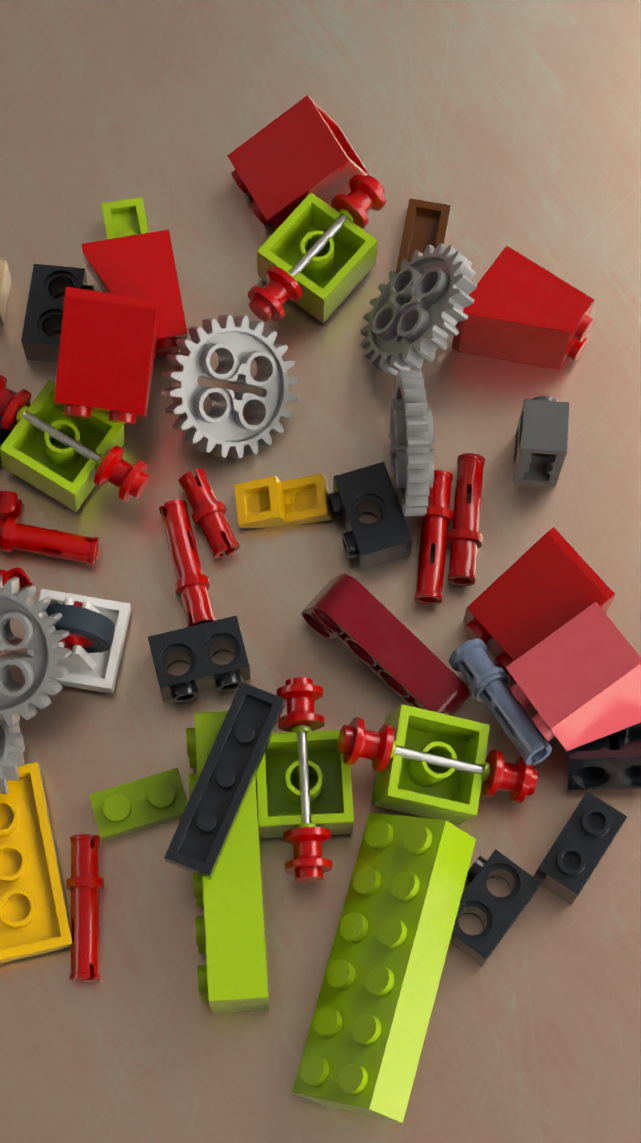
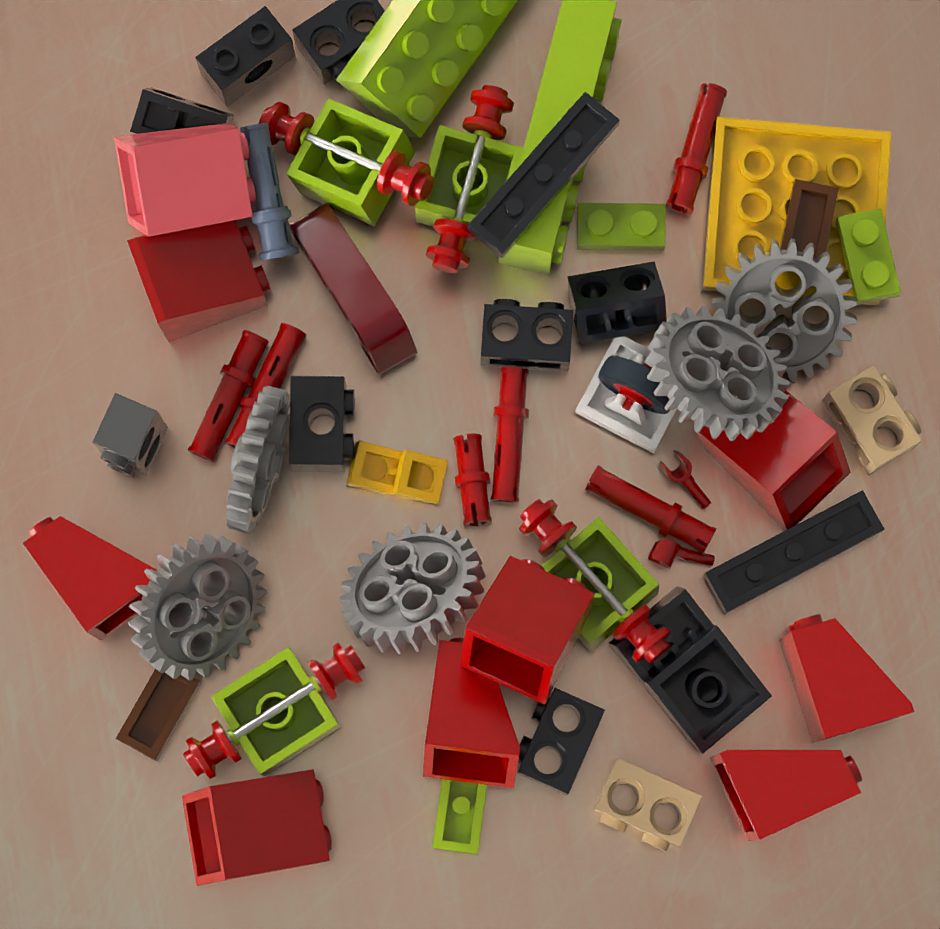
camera: 160 degrees left, 10 degrees up
none -> black brick [567,261,667,344]

